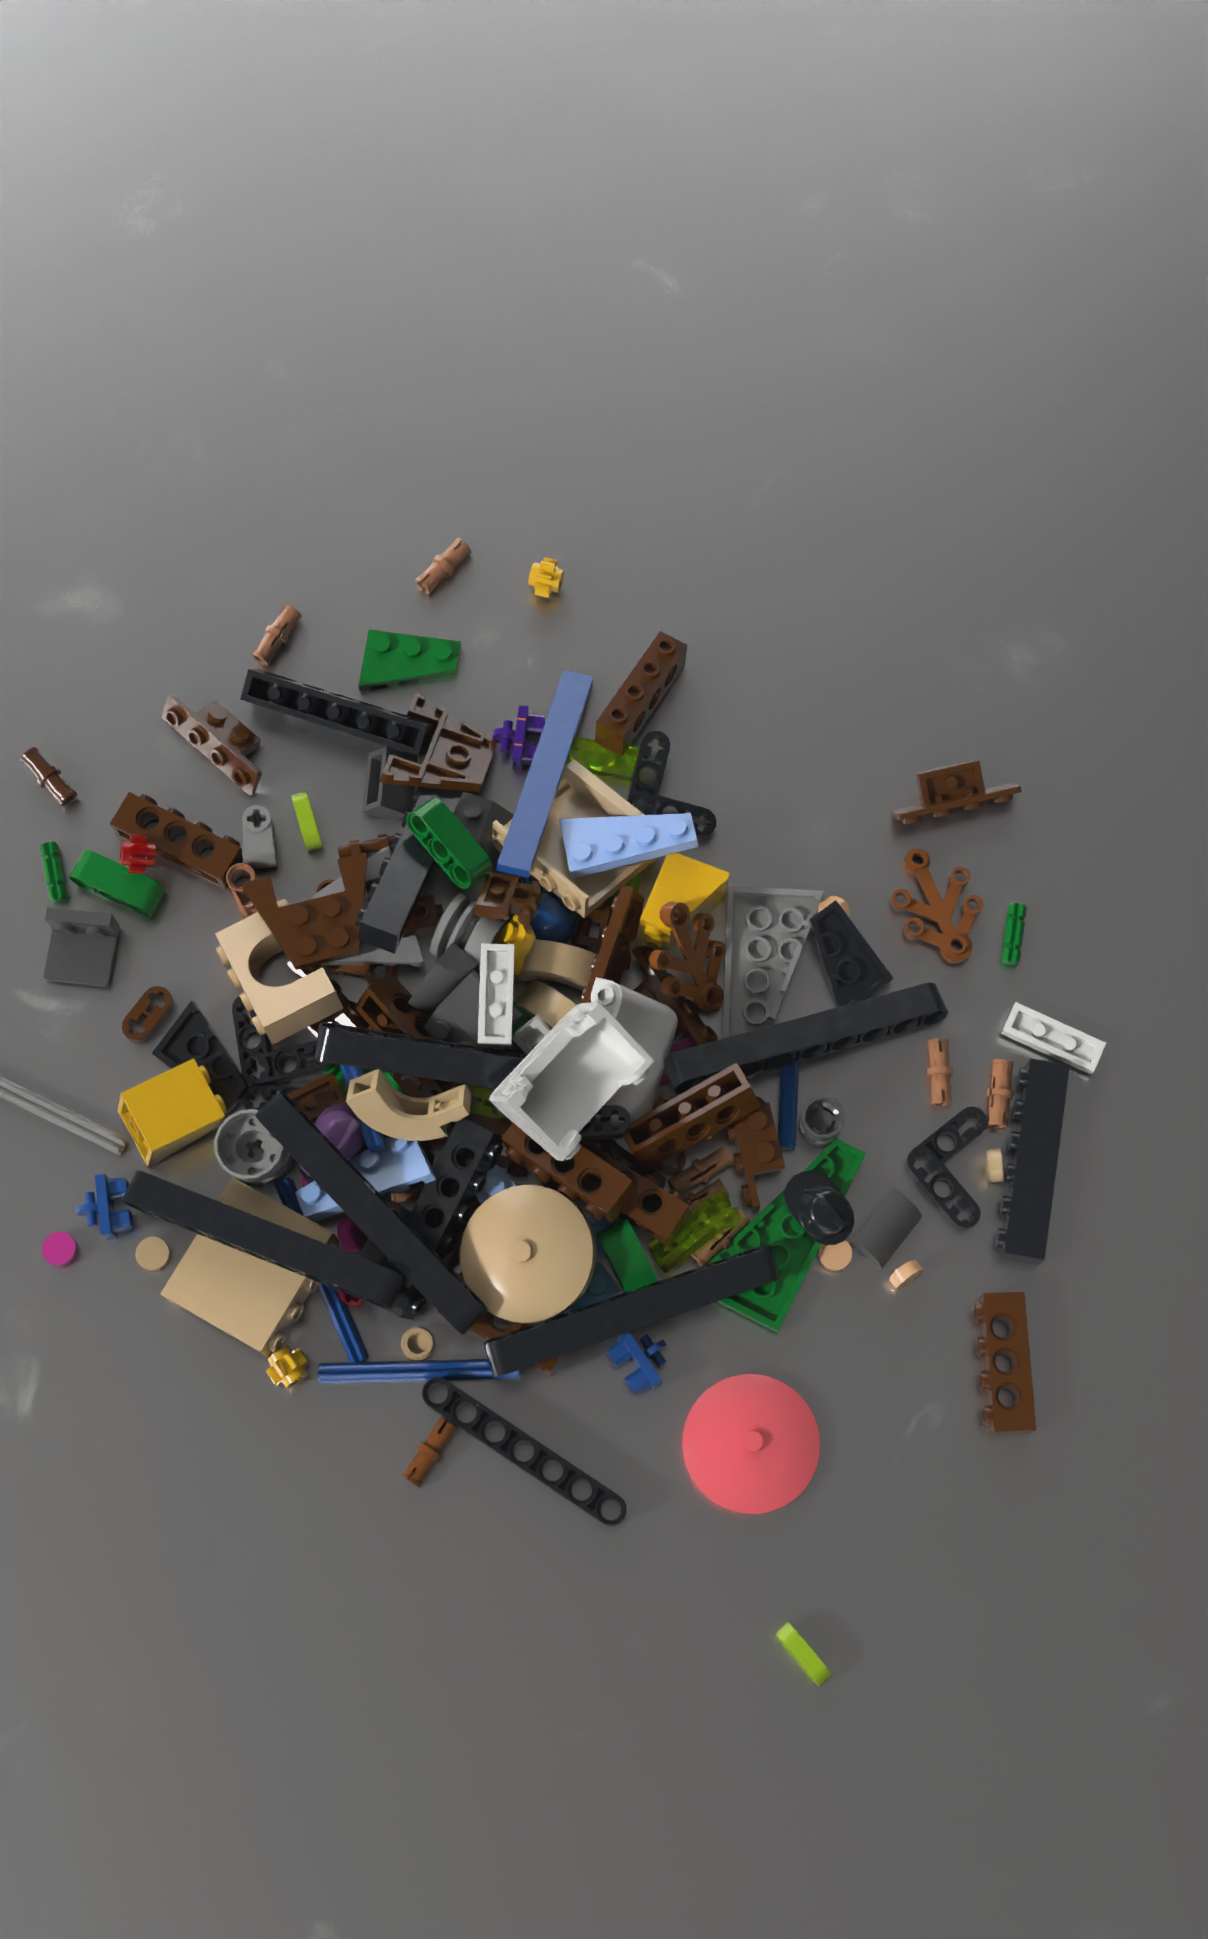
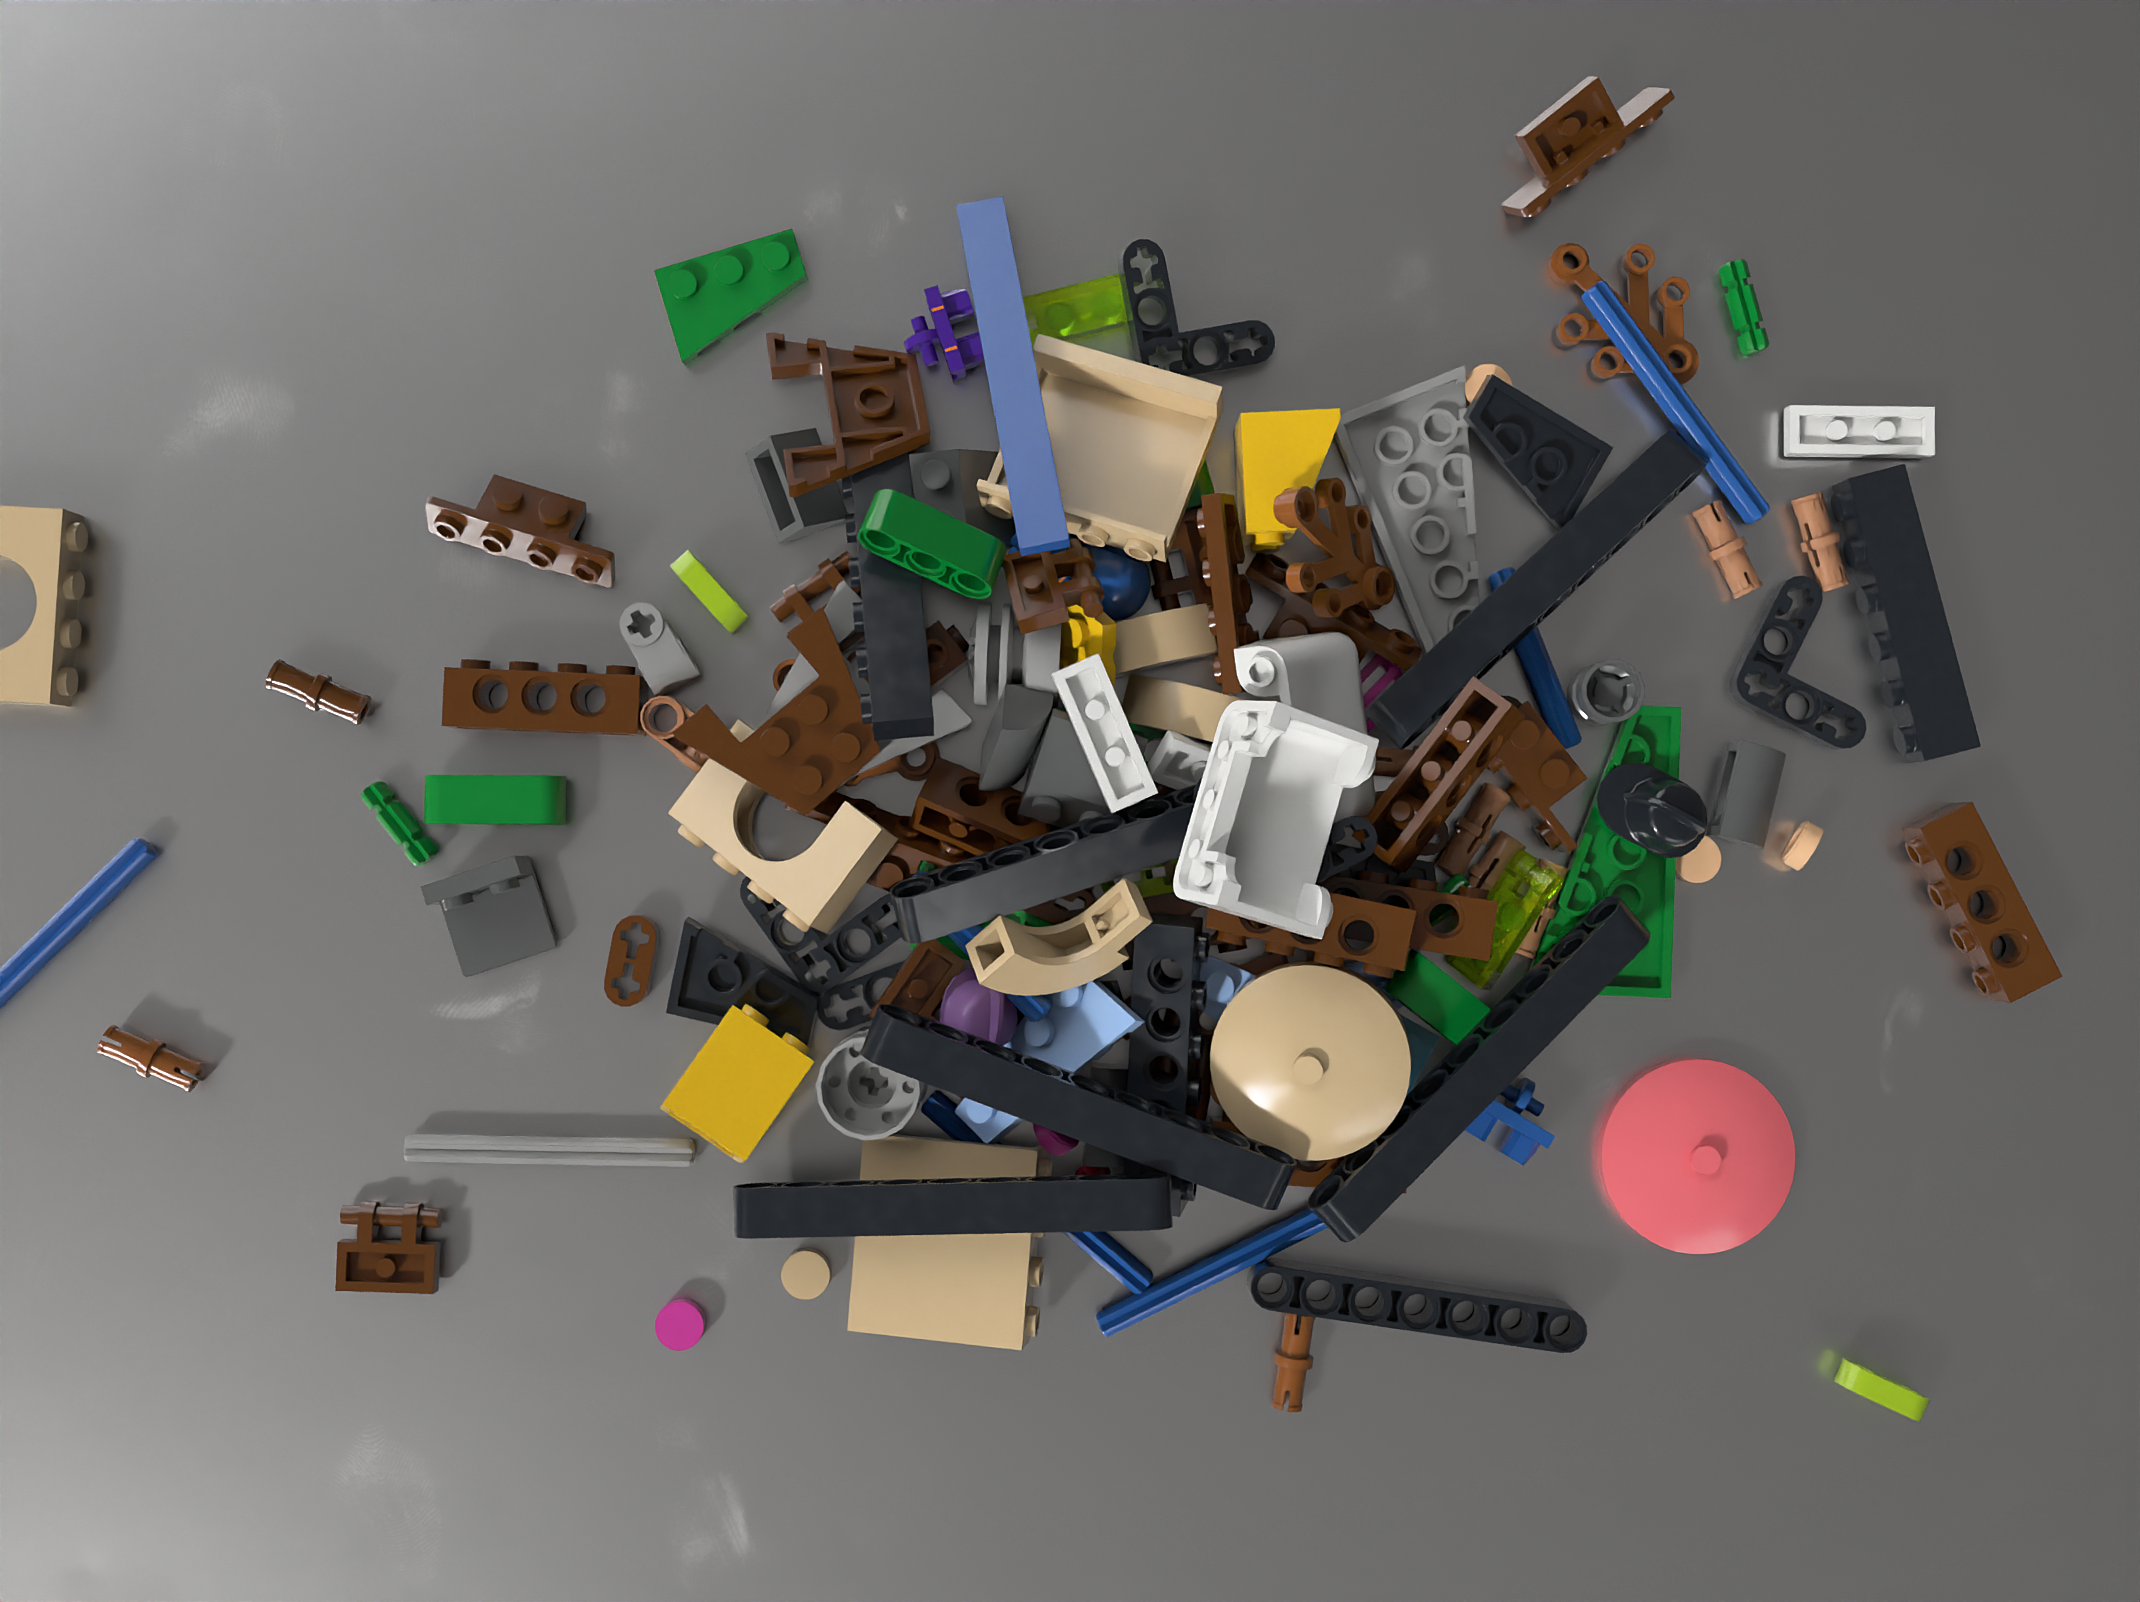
camera: 30 degrees left, 15 degrees up
blue hips [76,1173,134,1240] -> none
red gear [120,834,156,874] -> none
black brick [240,669,436,756] -> none
nougat pin [251,605,301,666] -> none
yellow gear [266,1345,310,1389] -> none
tan tile [401,1326,436,1361] -> none
nougat pin [415,538,471,594] -> none
yellow gear [528,557,564,598] -> none
light blue wing [559,813,699,879] -> none
reddish brown brick [595,631,687,756] -> none
tan tile [986,1149,1003,1183] -> none
none -> blue axle [1581,280,1770,524]

